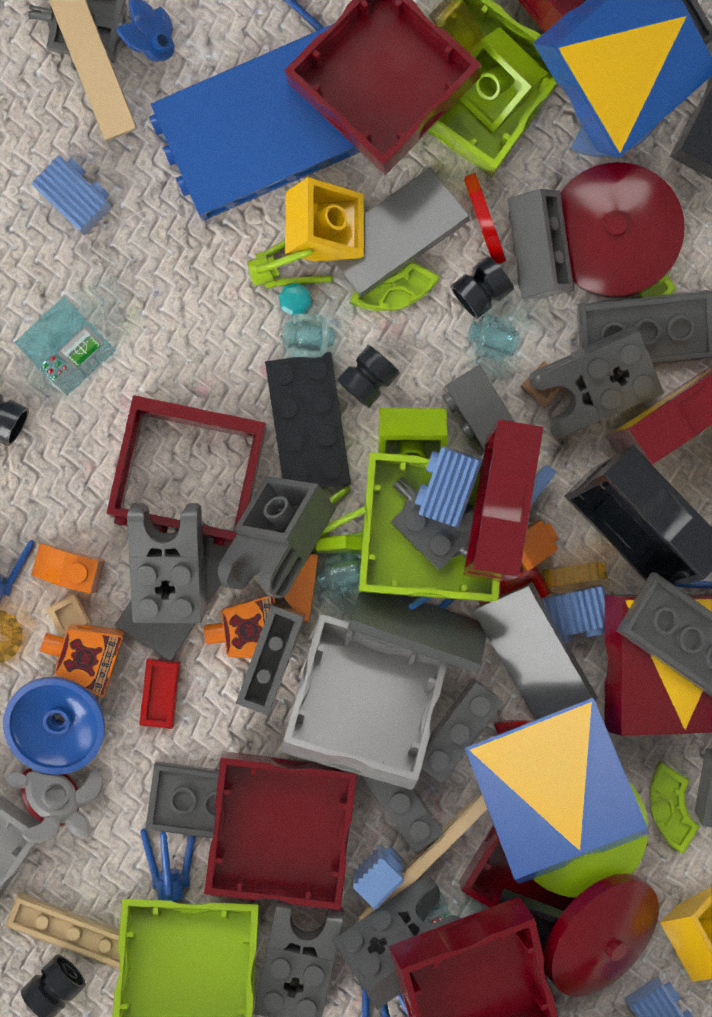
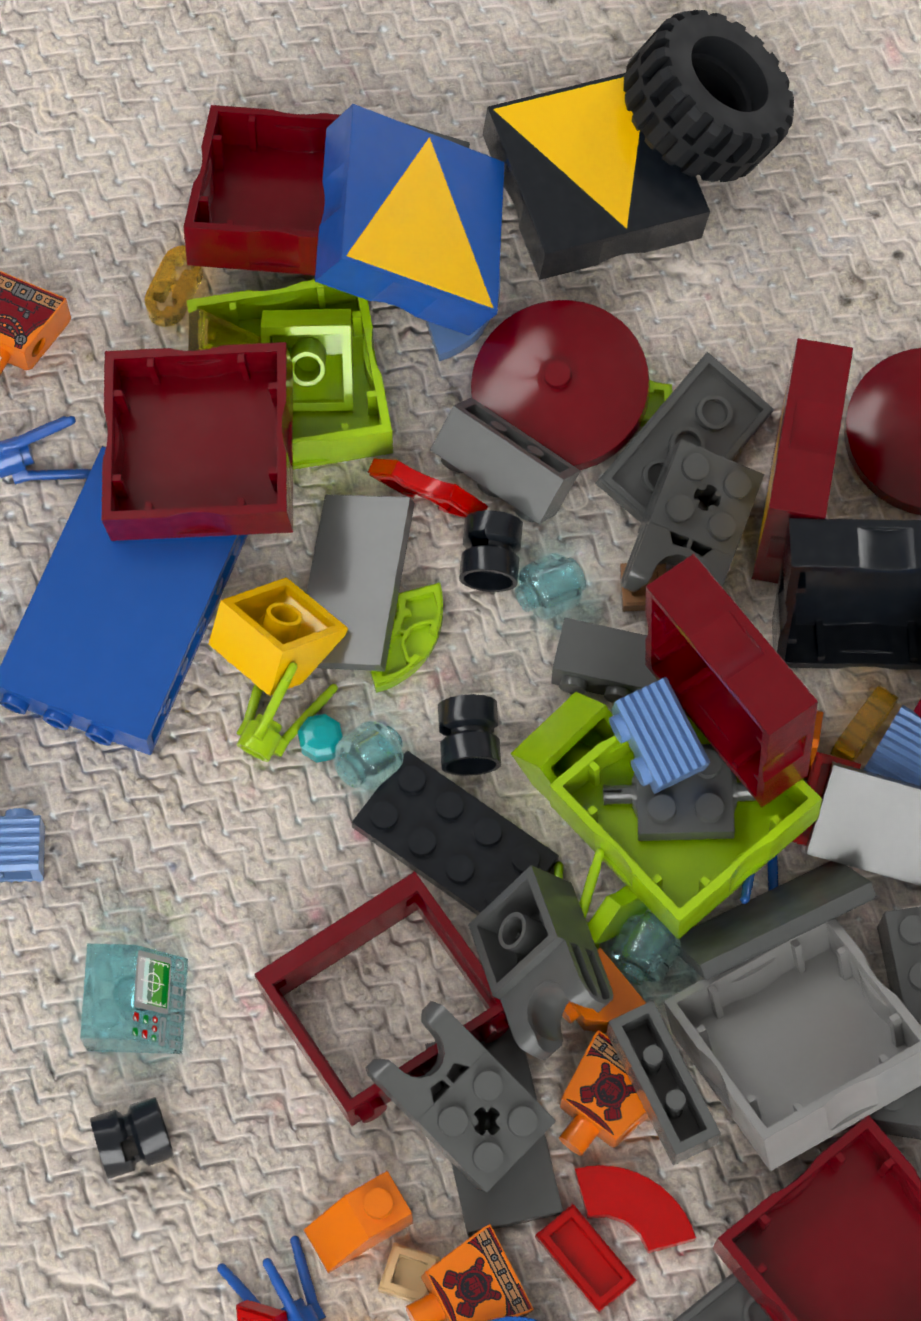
camera: 40 degrees left, 20 degrees down
none -> red tile [574,1165,696,1253]

